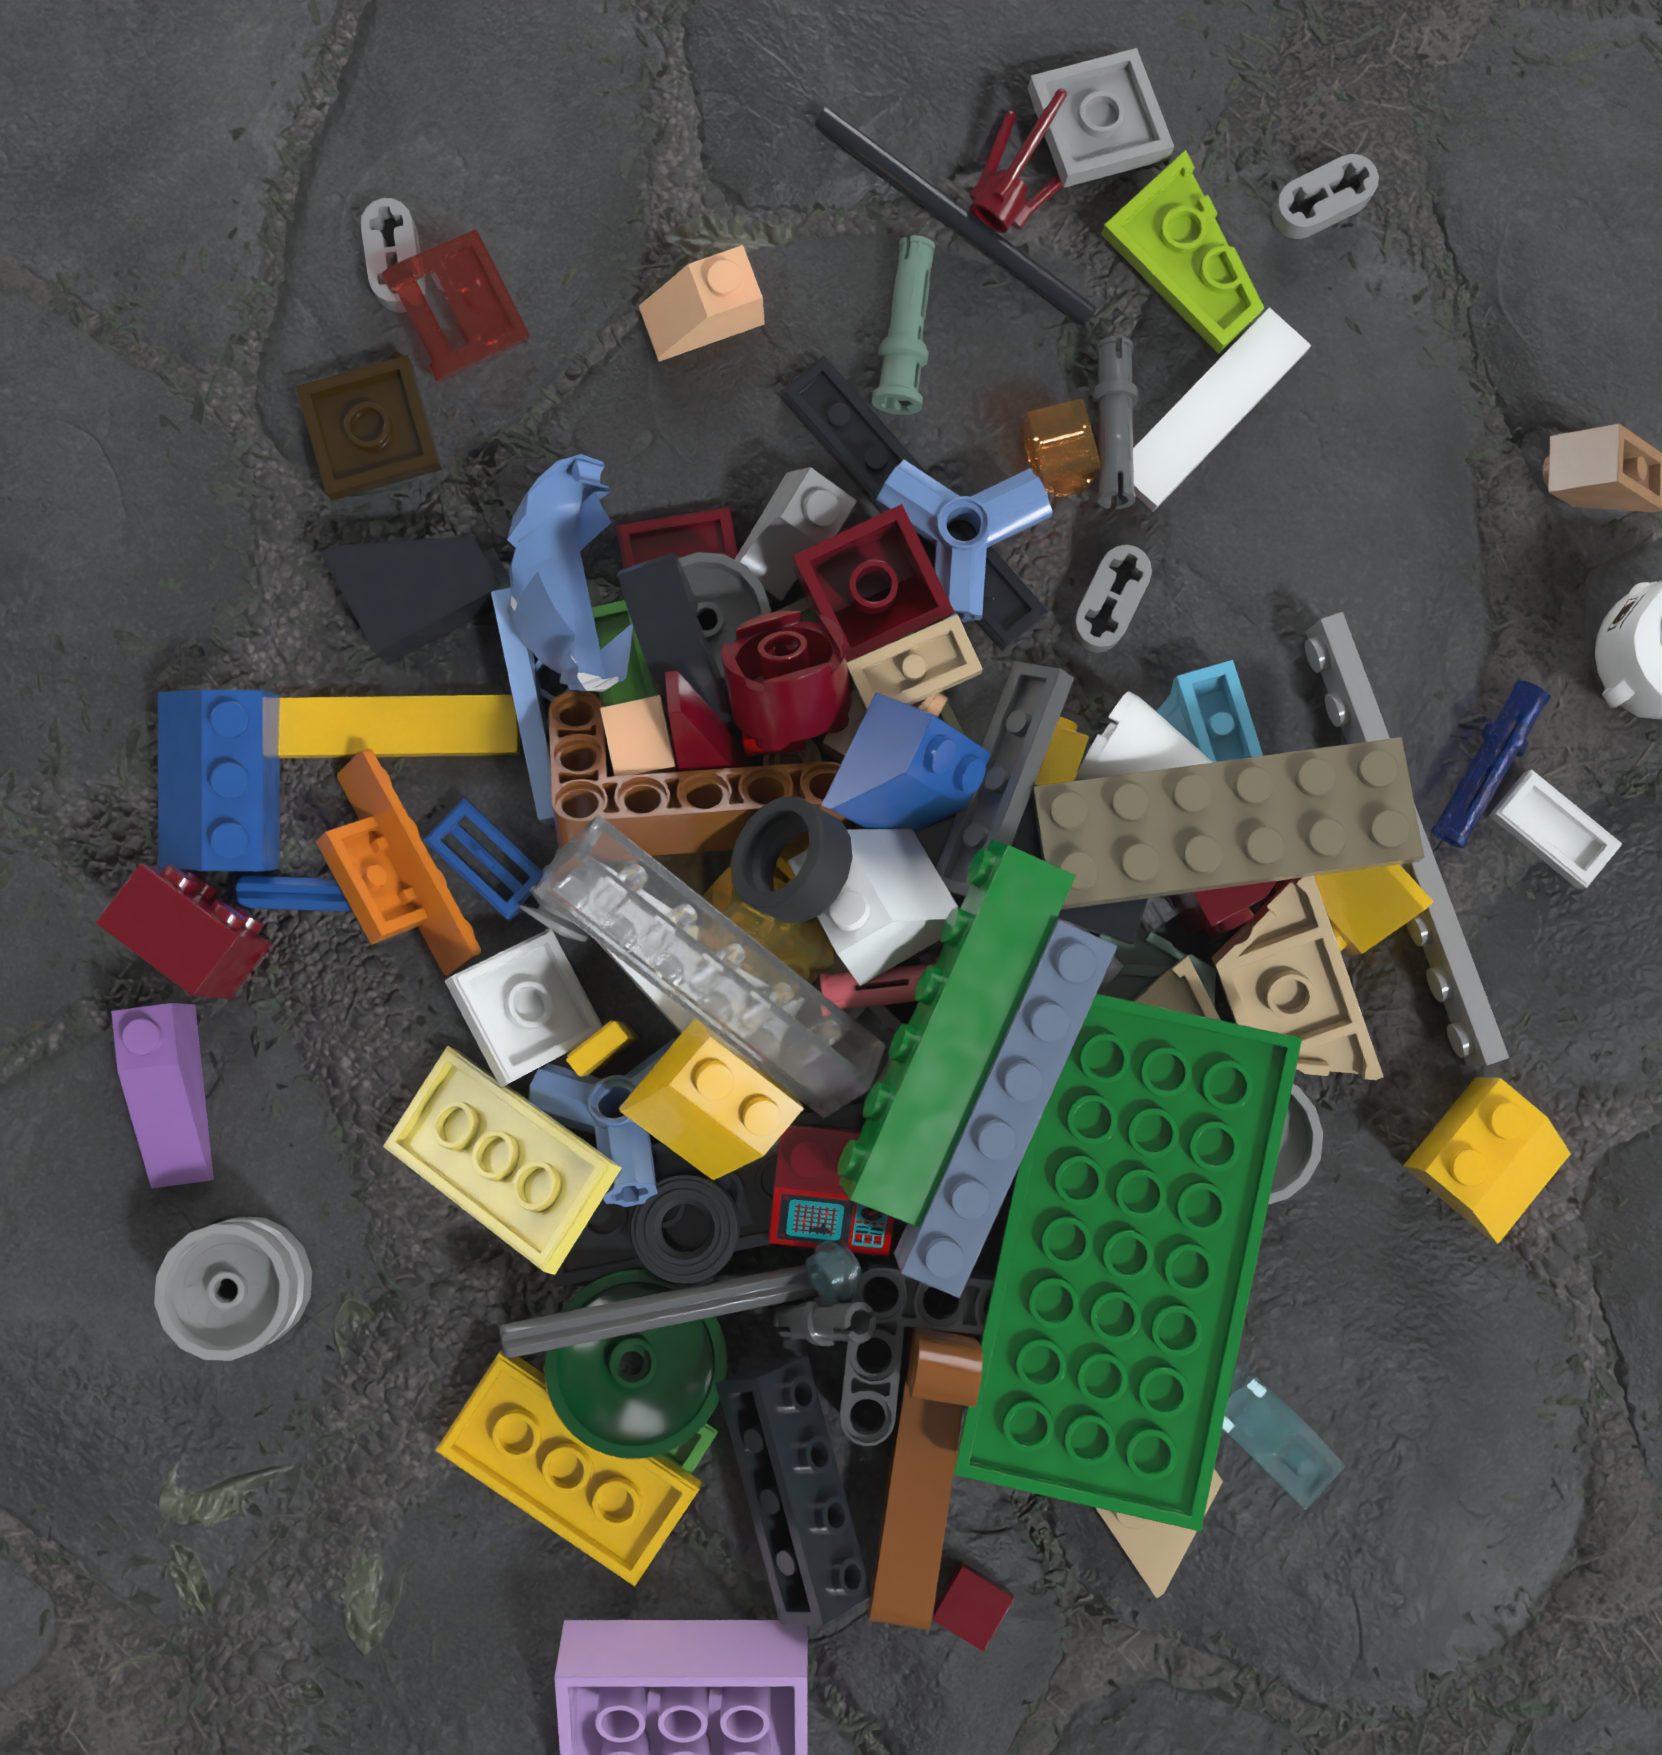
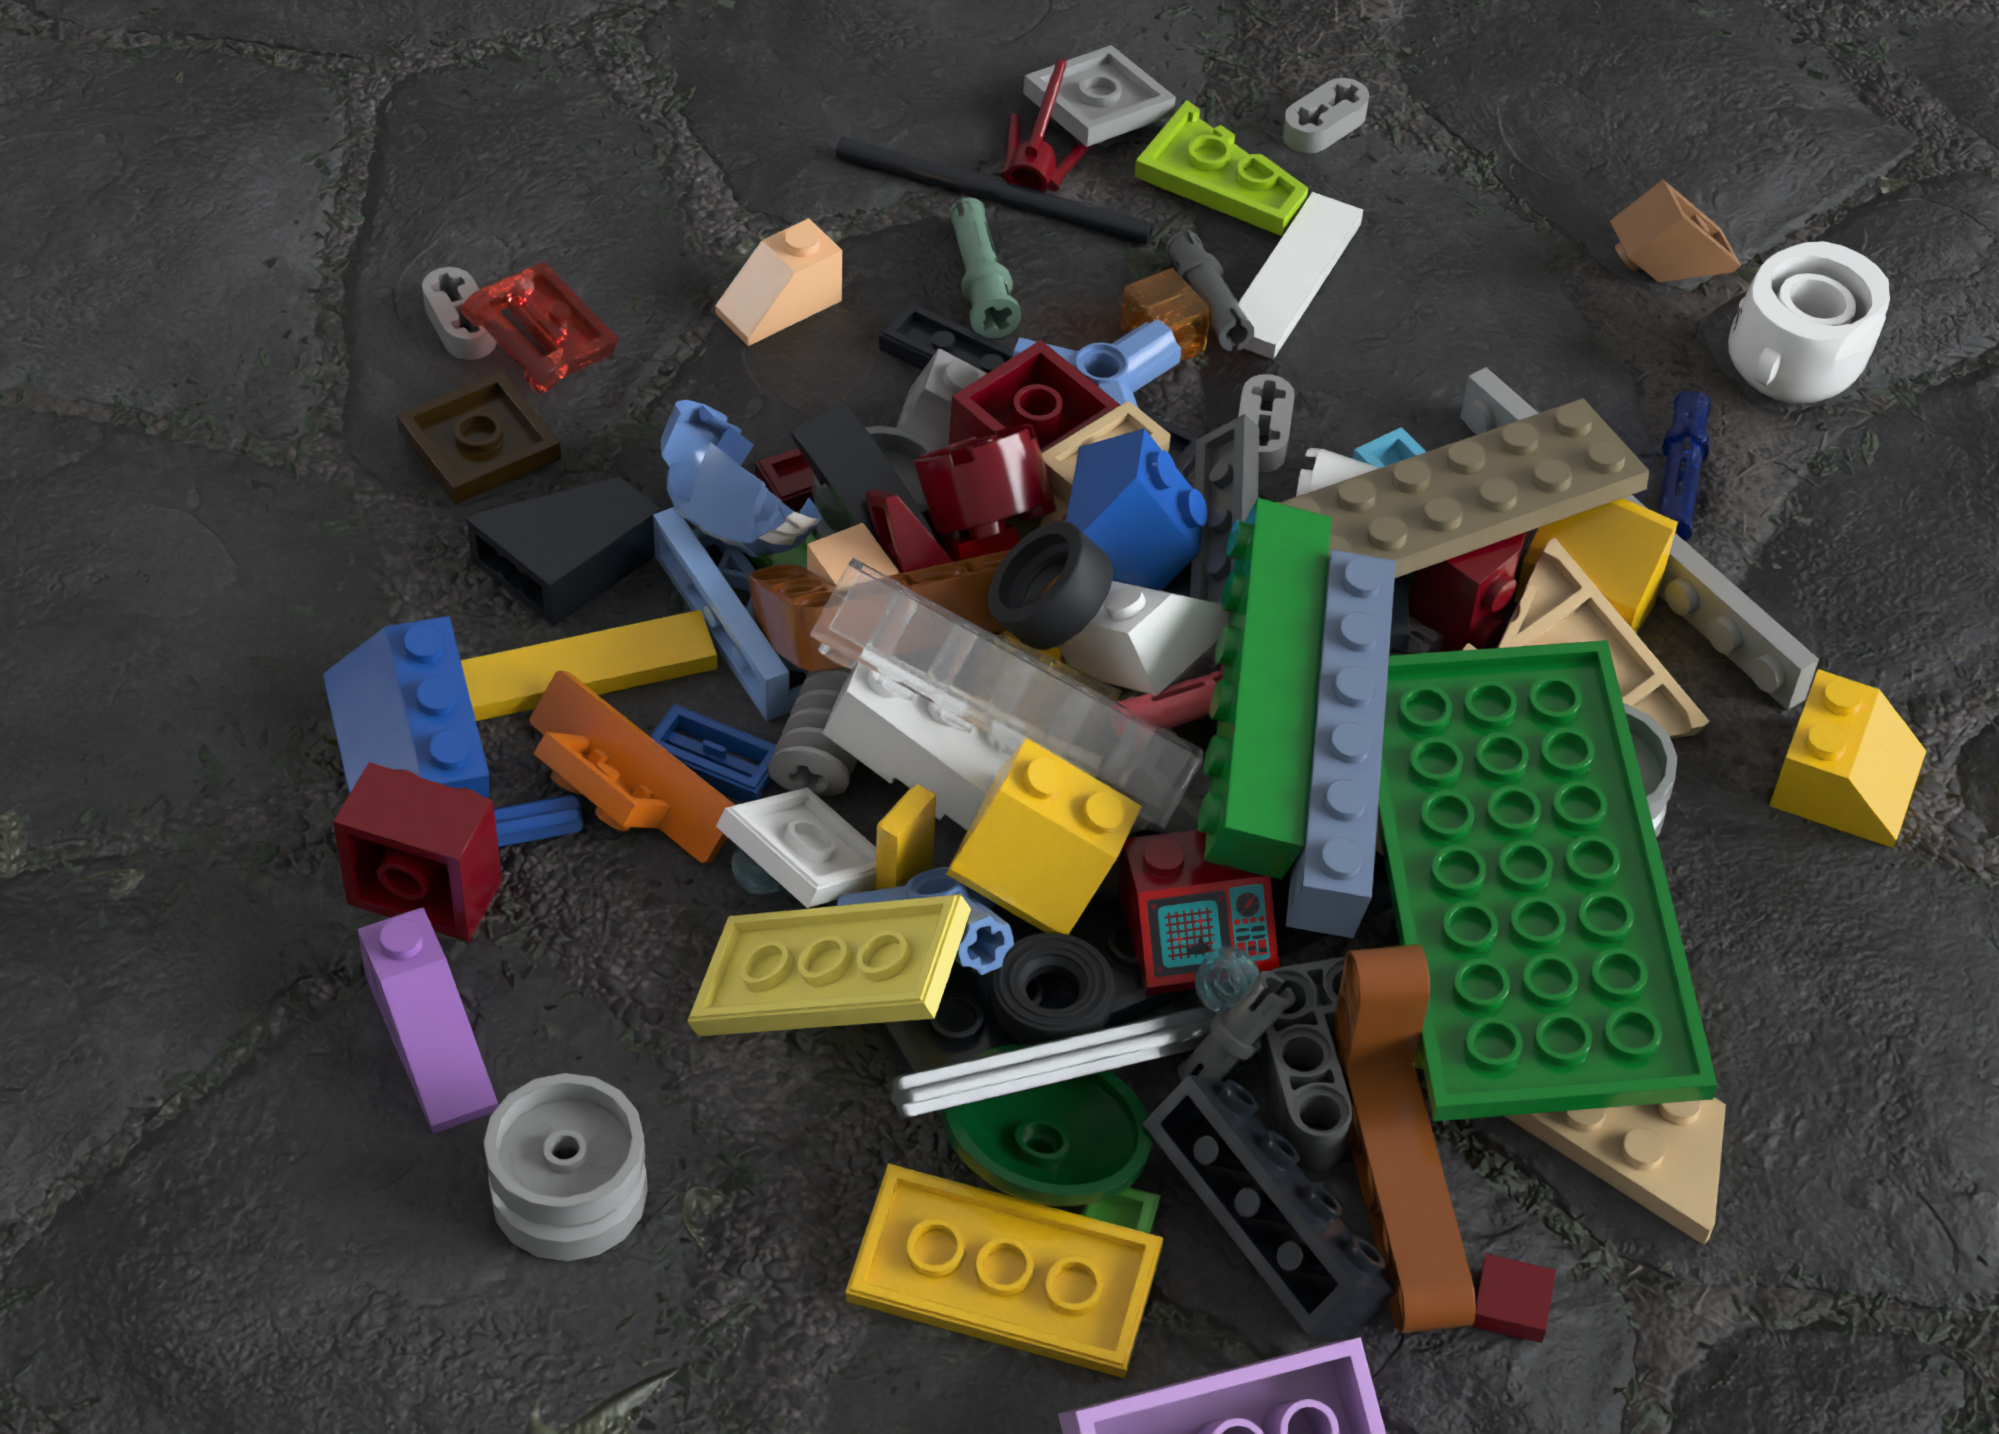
camera: 15 degrees left, 35 degrees down
clear light blue slope [1222,1377,1346,1510] -> none
white tile [1489,769,1622,890] -> none

